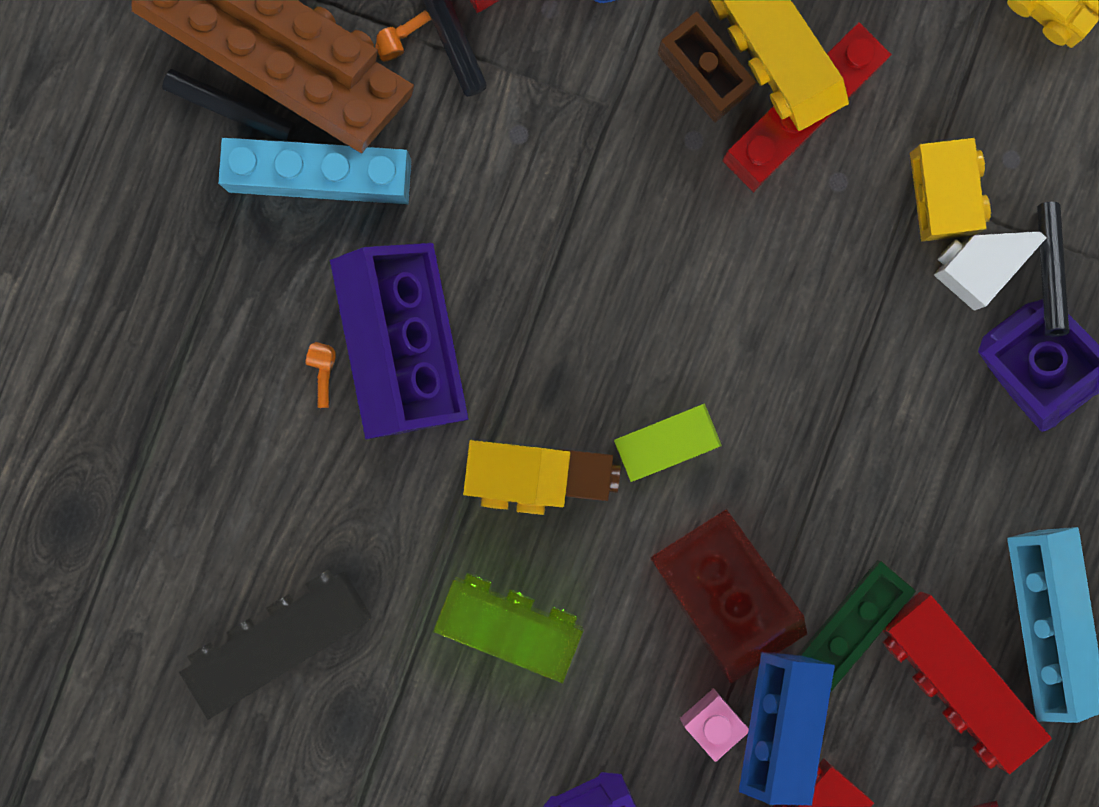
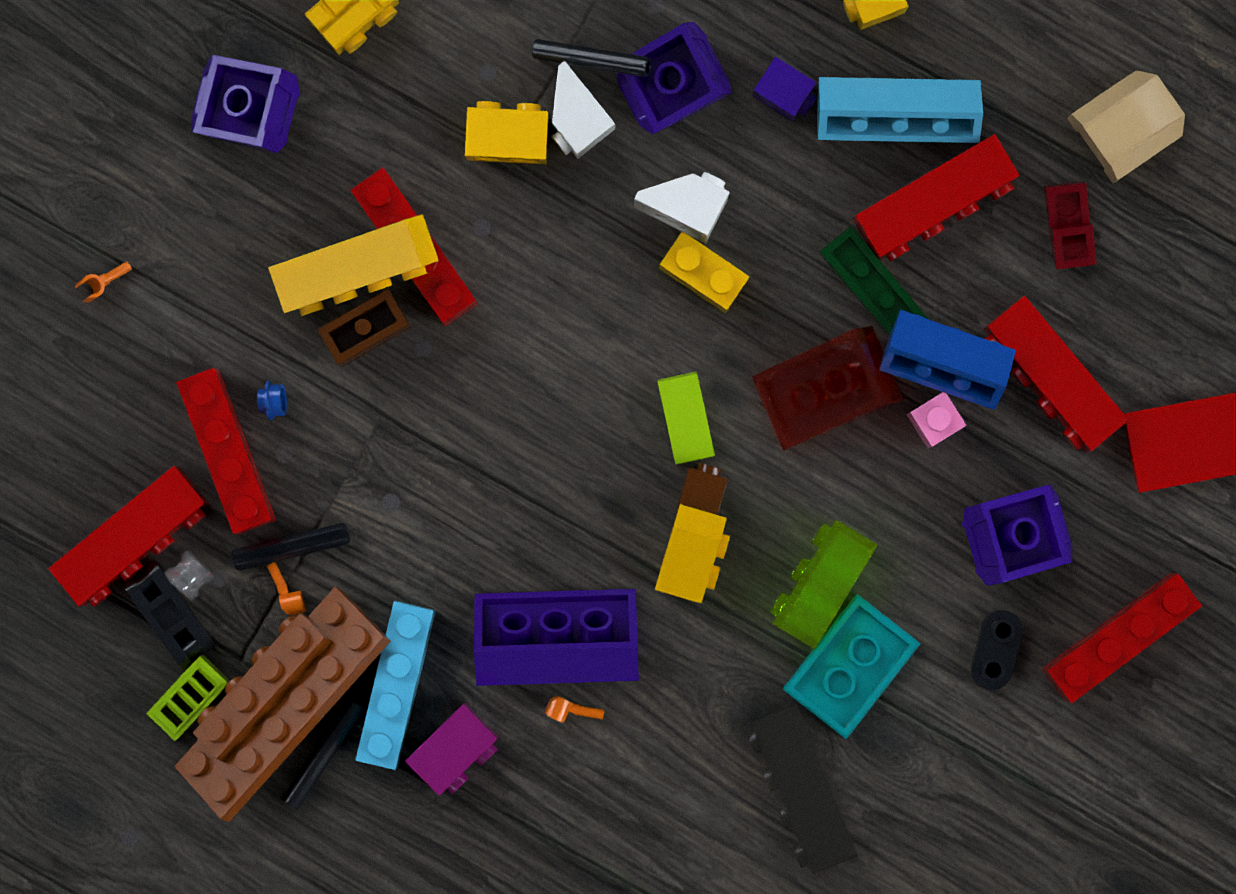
camera: 75 degrees left, 0 degrees up
none -> magenta brick [405,702,499,796]
none -> white slope [634,172,730,244]
none -> yellow brick [659,231,750,314]
none -> dark purple brick [752,56,818,122]
none -> teal tile [782,594,921,739]

